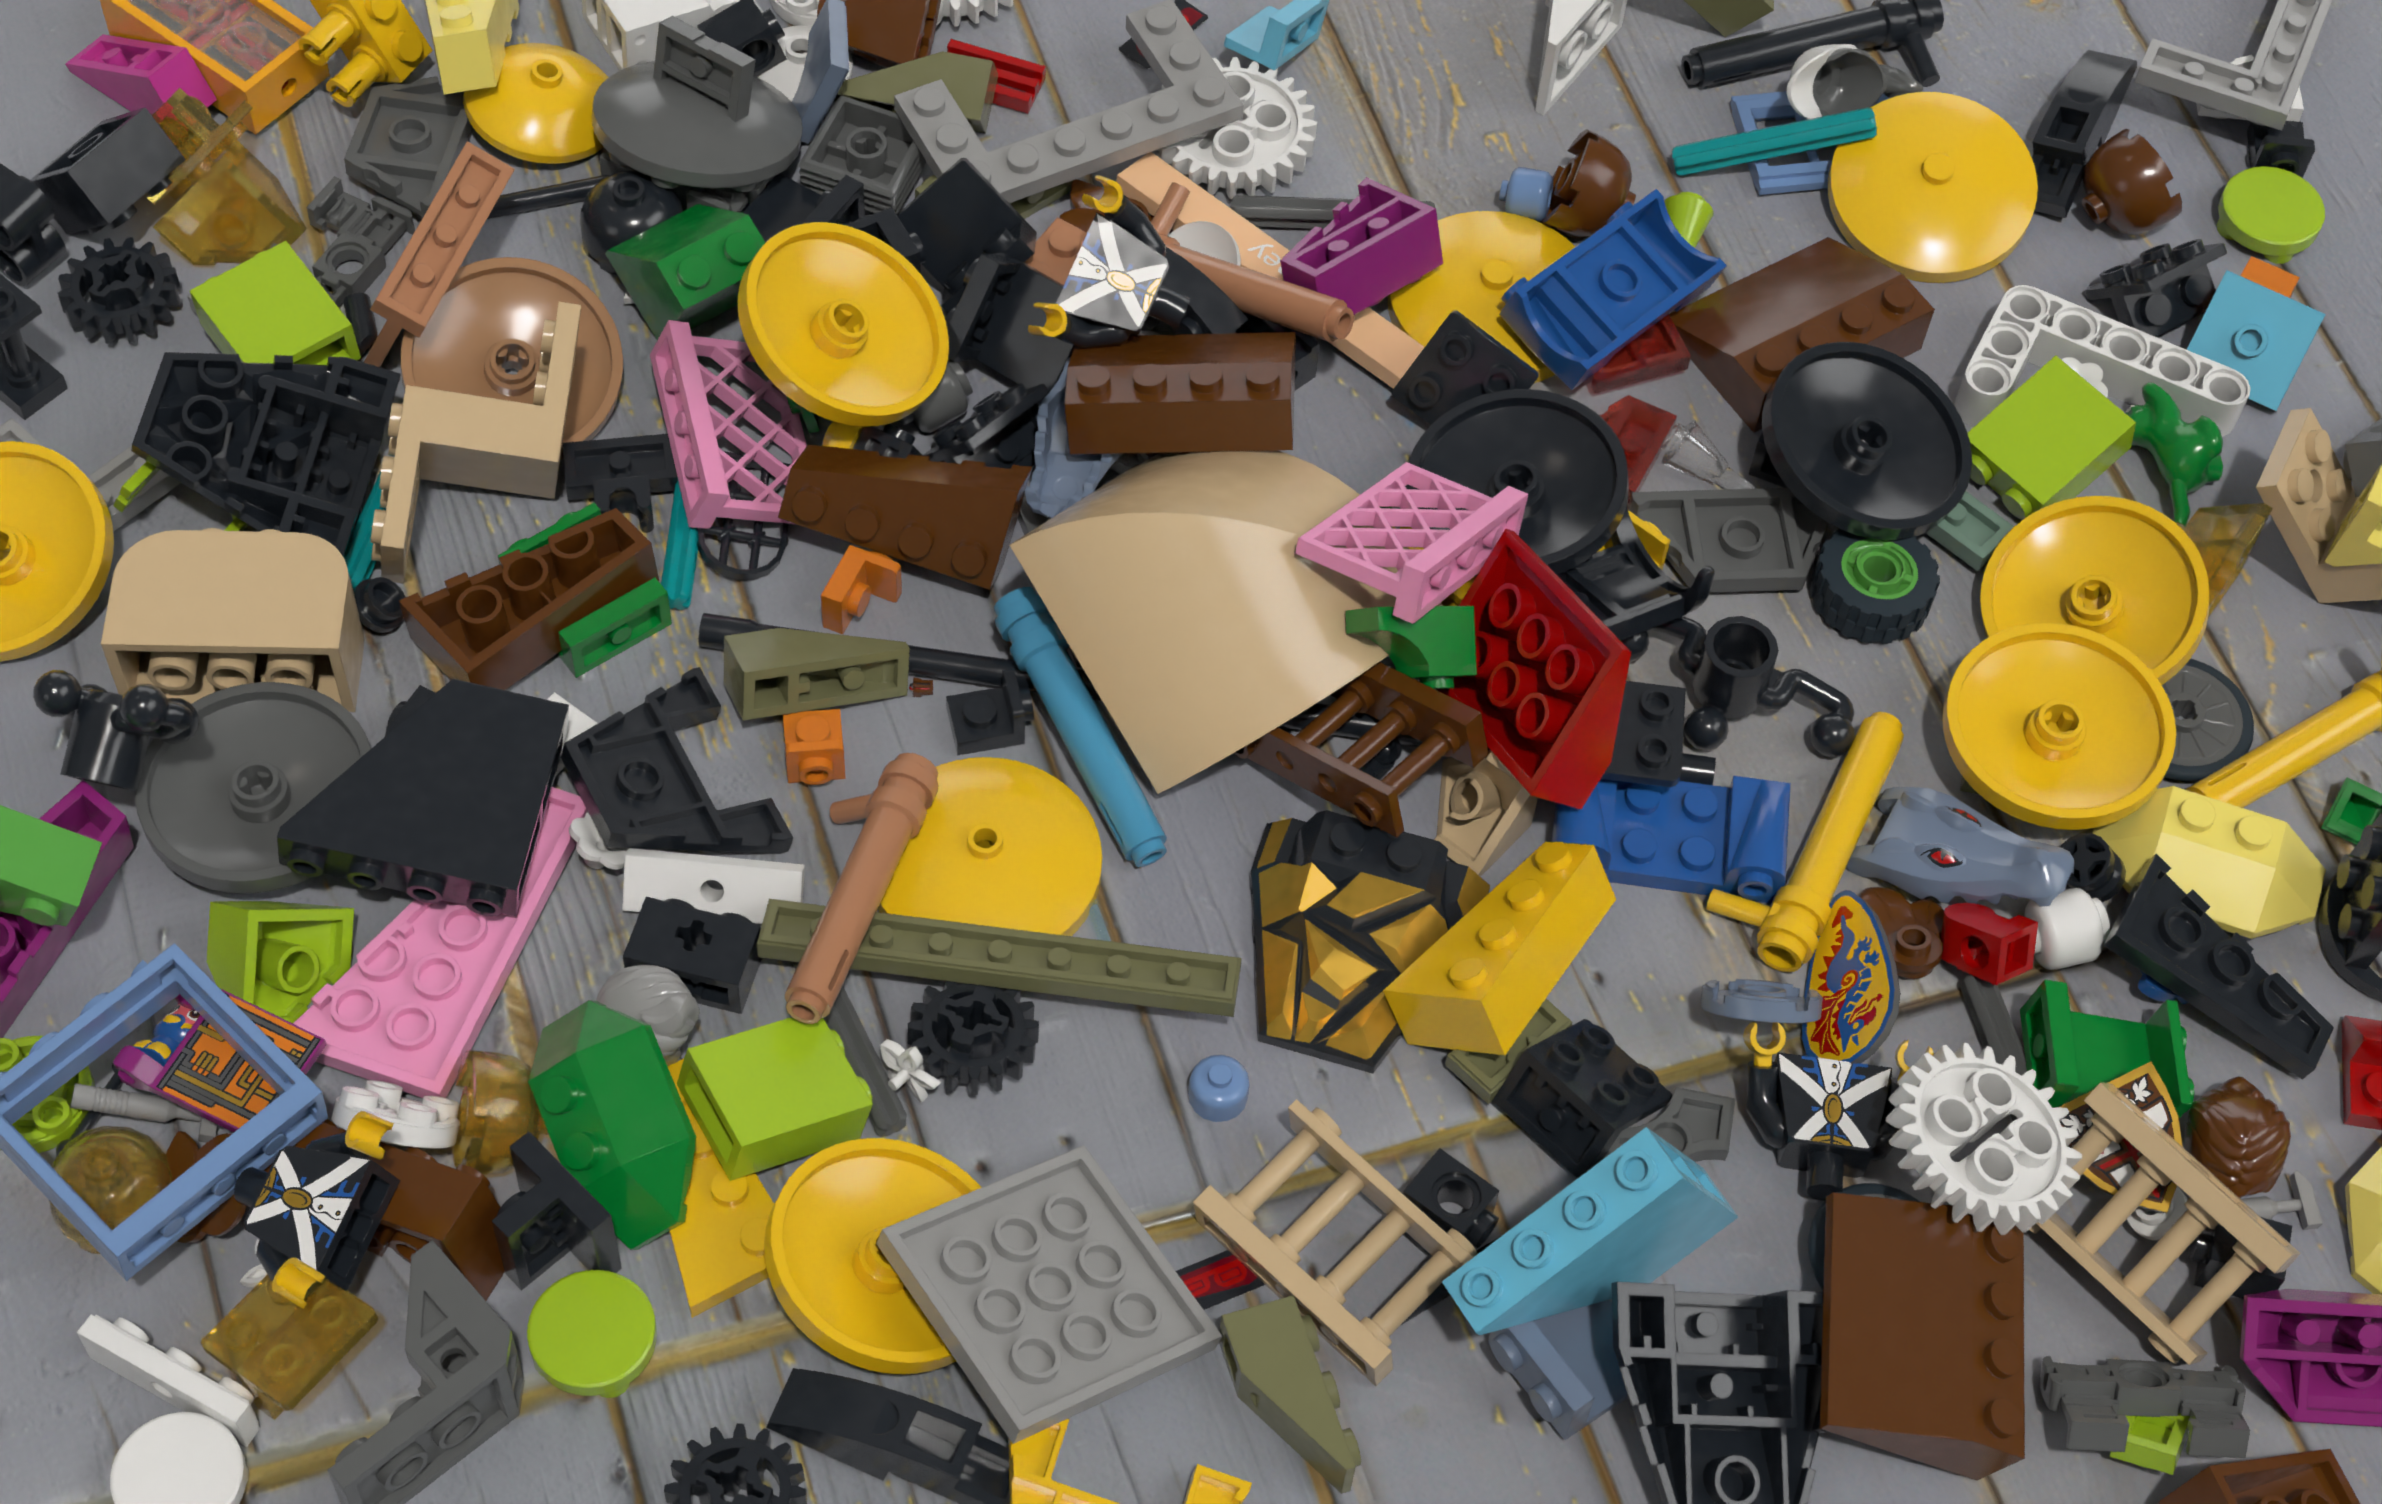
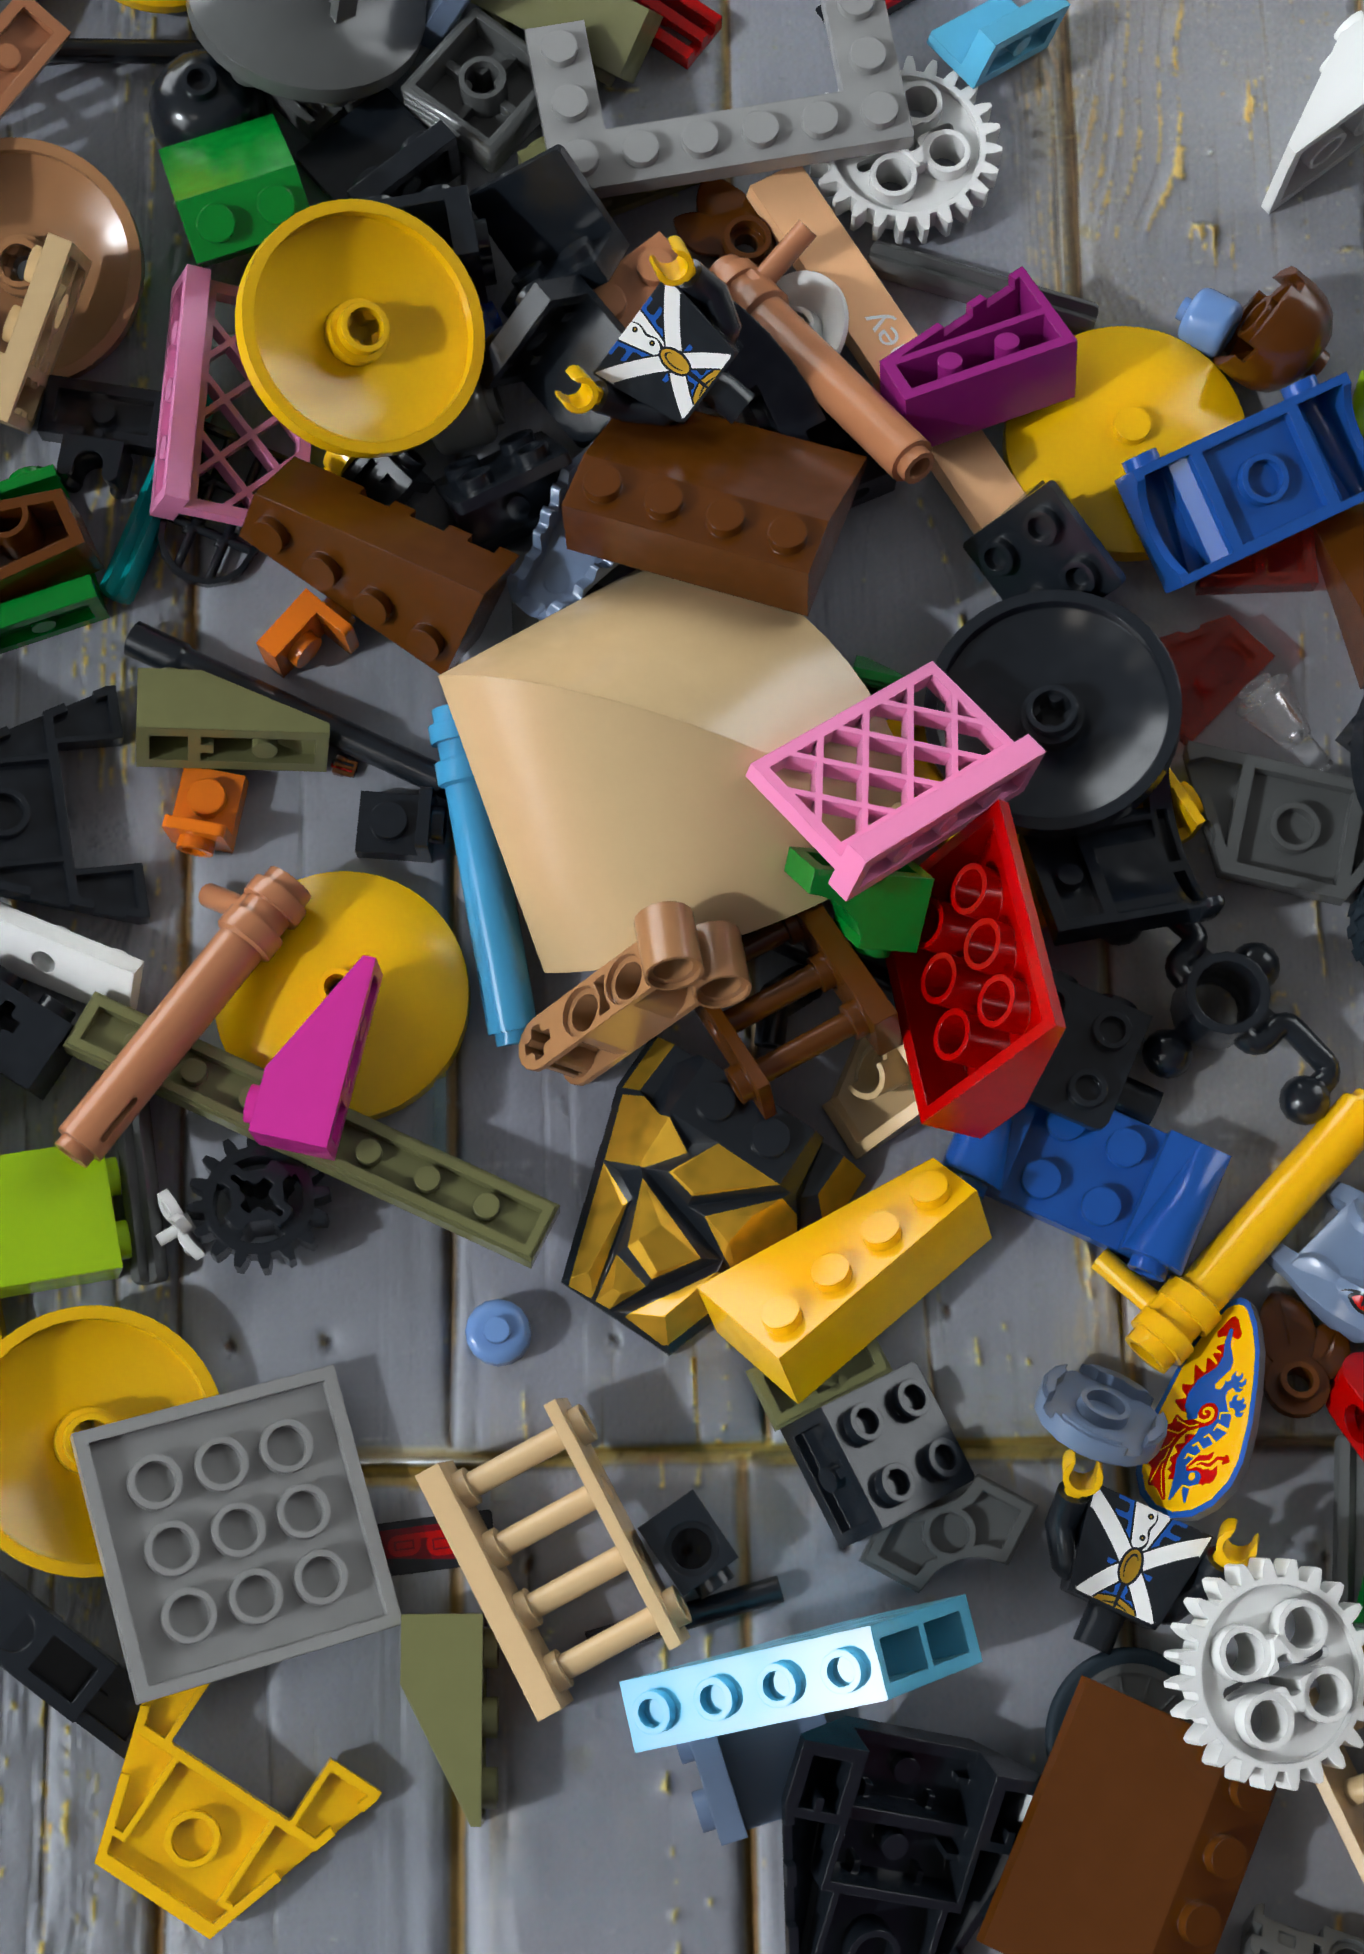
camera: 20 degrees right, 20 degrees up
none -> dark pink slope [243,955,383,1161]
none -> medium nougat piece [519,901,752,1086]

